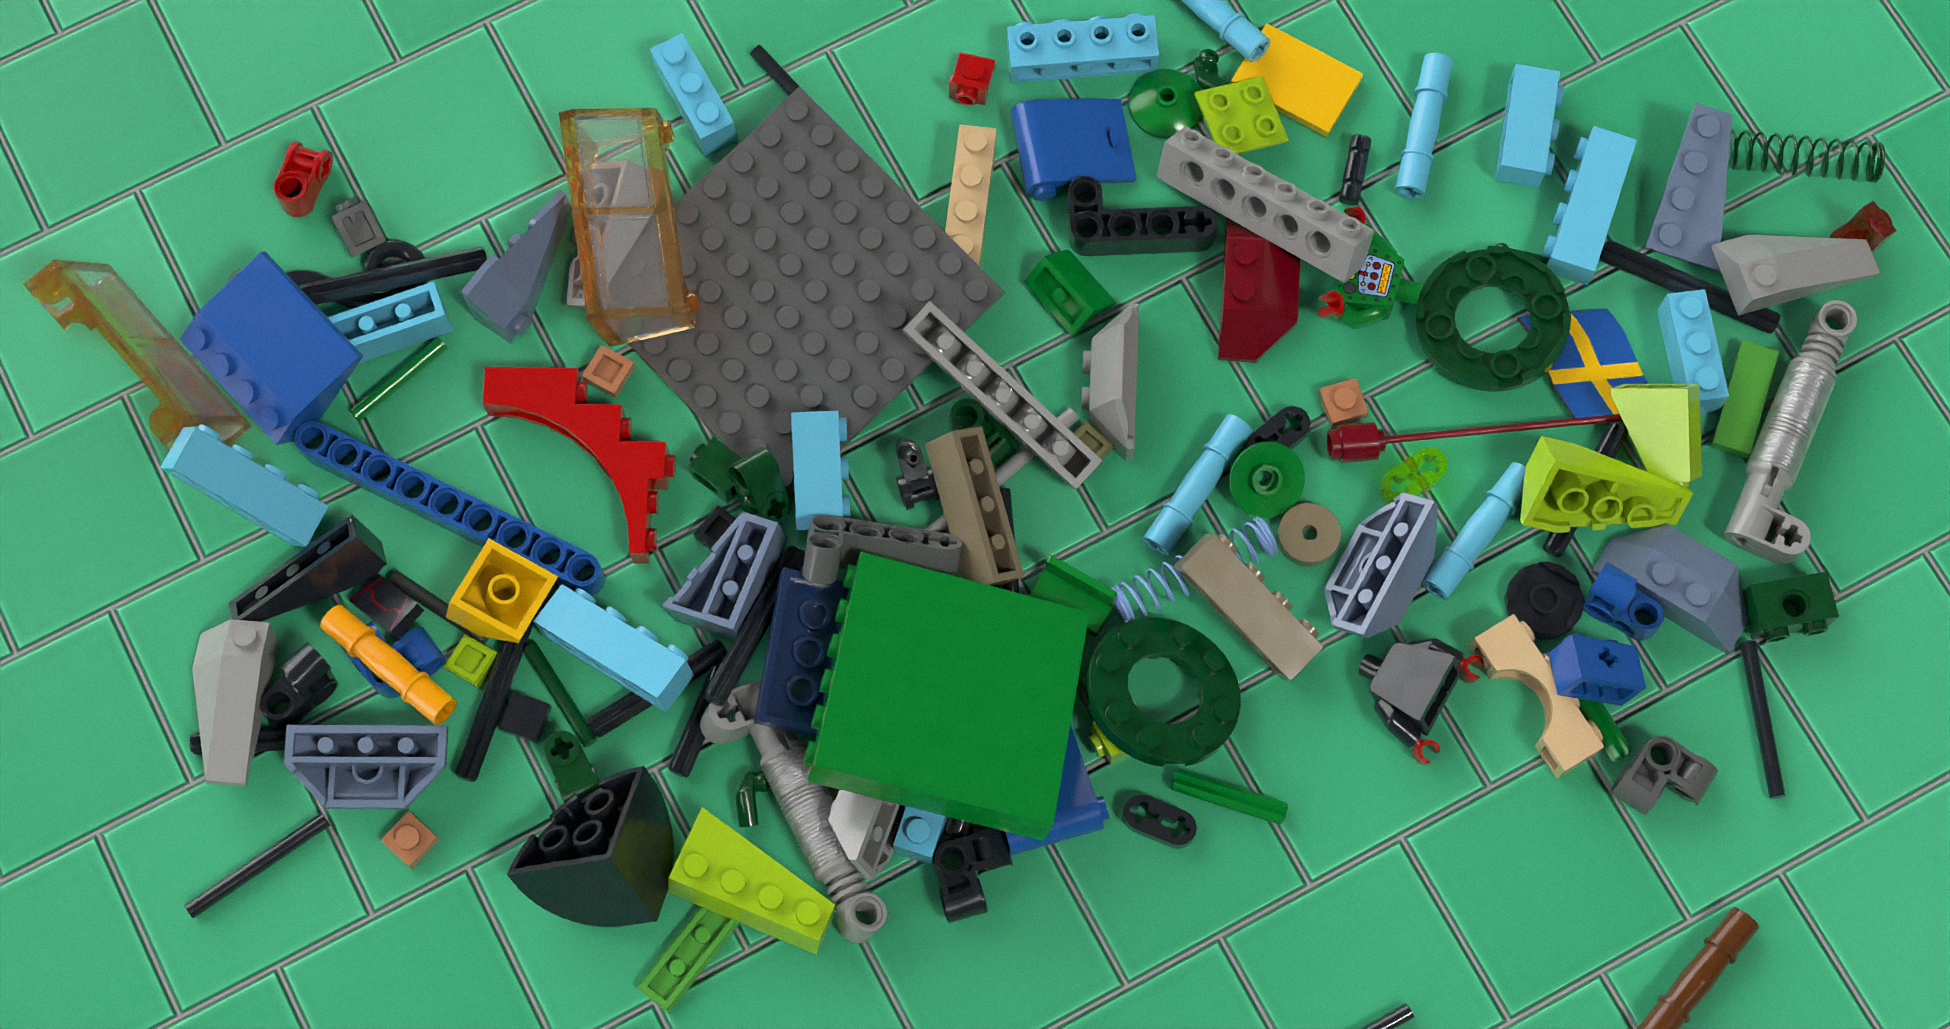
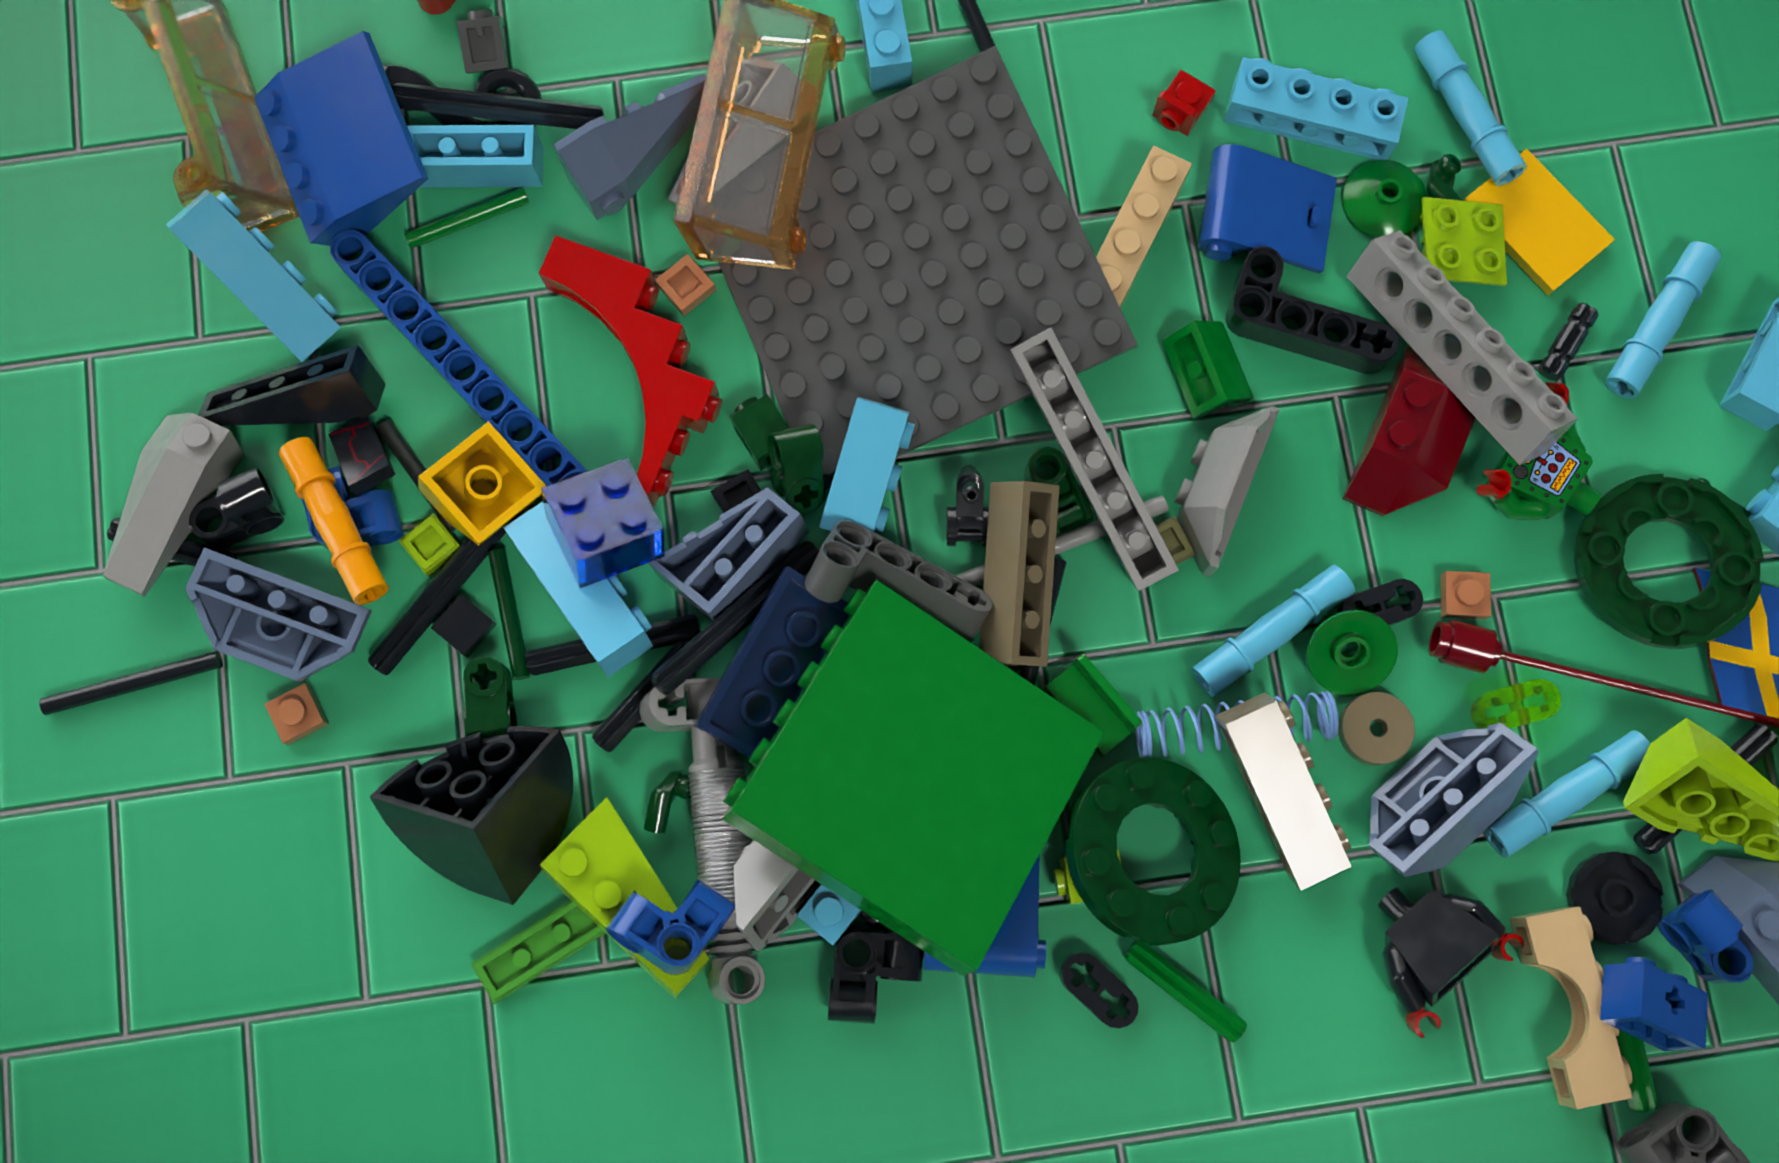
camera: 20 degrees right, 5 degrees up
none -> clear blue brick [541,457,665,589]
none -> blue piece [606,879,735,975]

